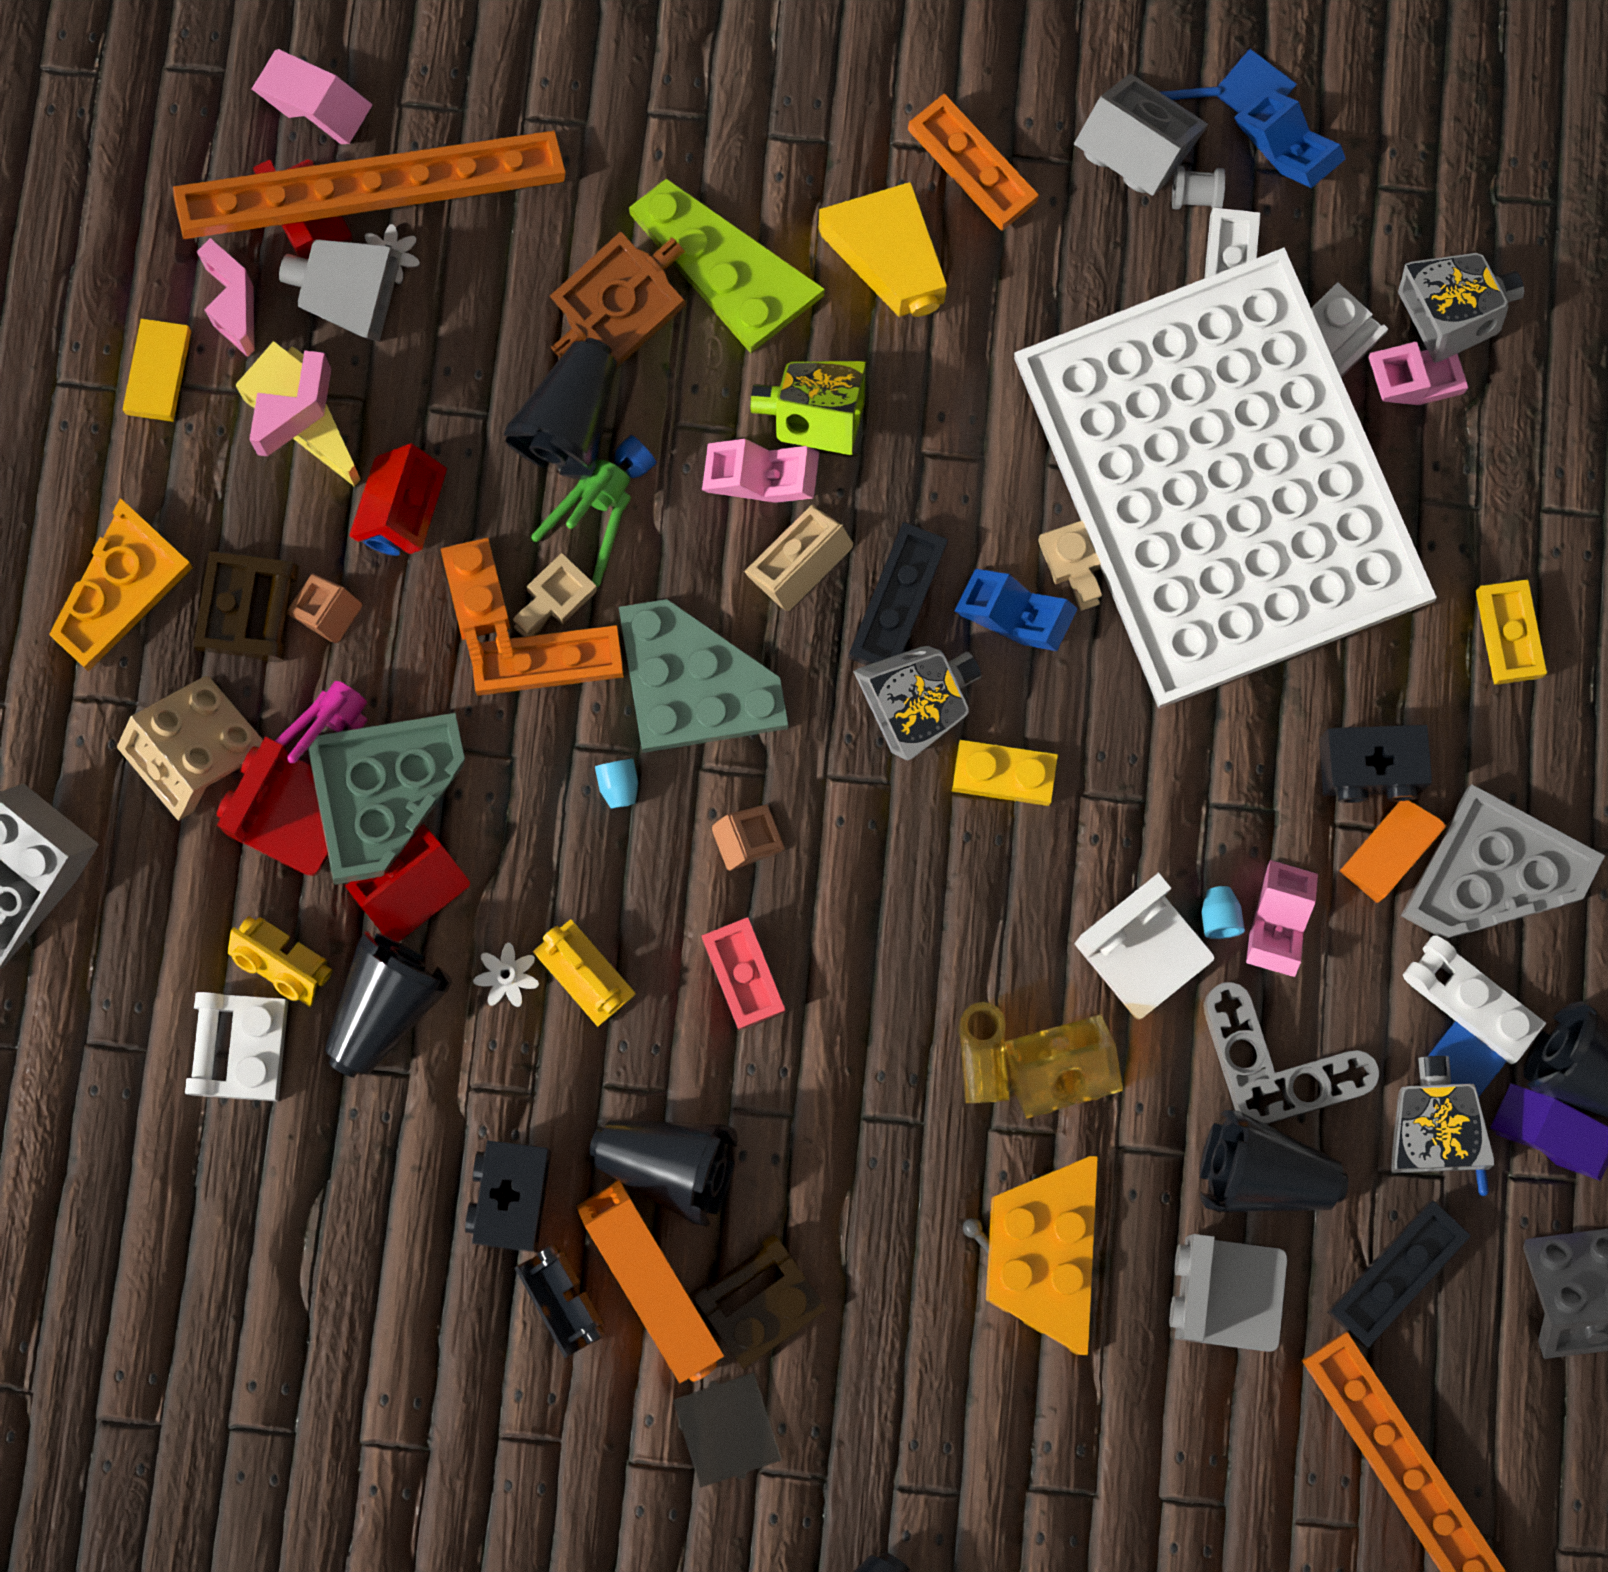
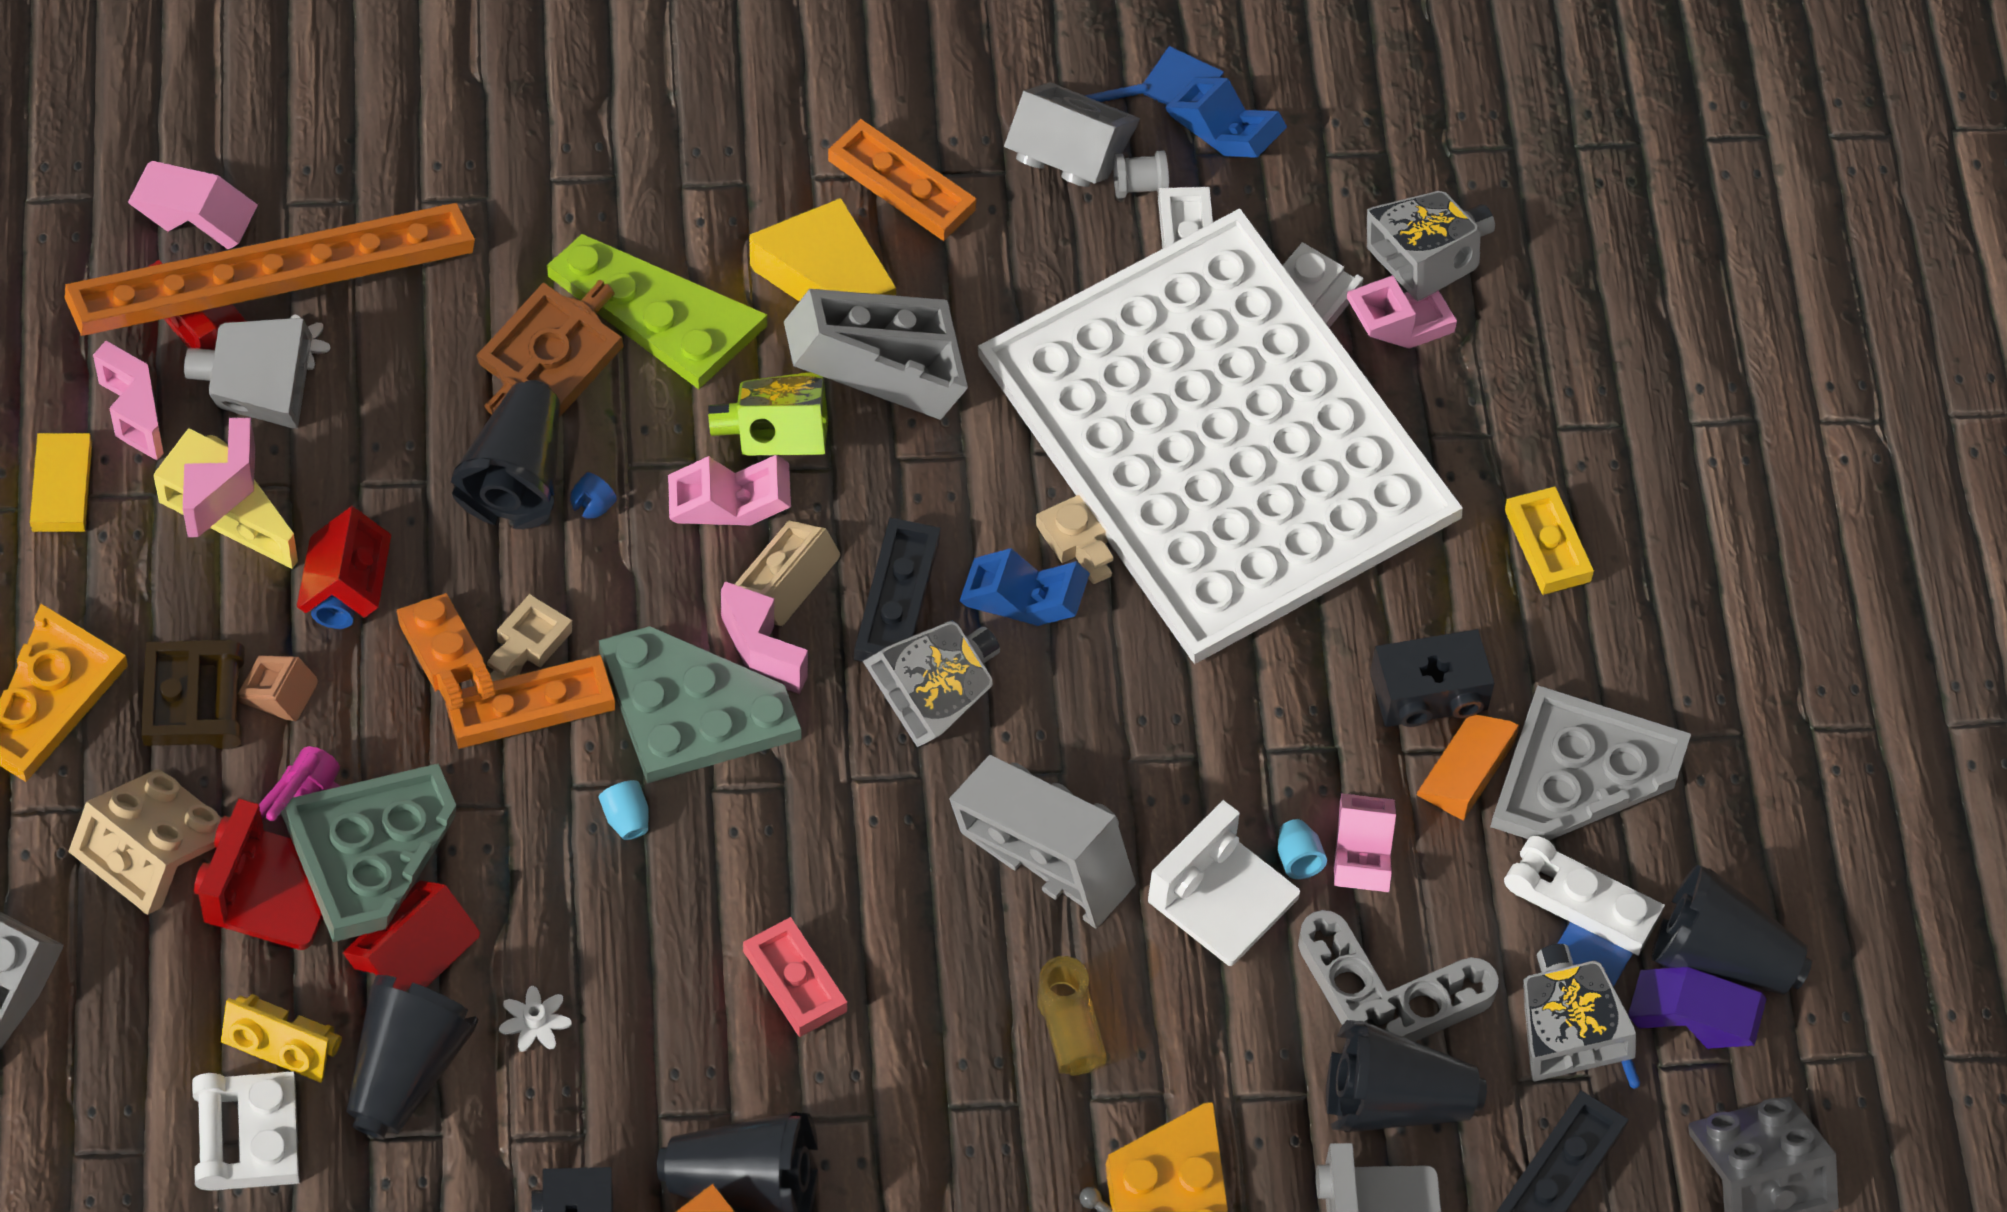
camera: 10 degrees left, 20 degrees down
bright green plant [531,460,631,587] -> none
yellow hinge [533,919,636,1027] -> none
nougat slope [712,804,785,870] -> none
yellow plate [952,740,1058,806] -> none
clear yellow brick [1004,1014,1123,1119] -> none
none -> bright pink slope [721,582,808,694]
none -> light grey wedge [784,289,968,420]
none -> light grey wedge [949,755,1136,929]

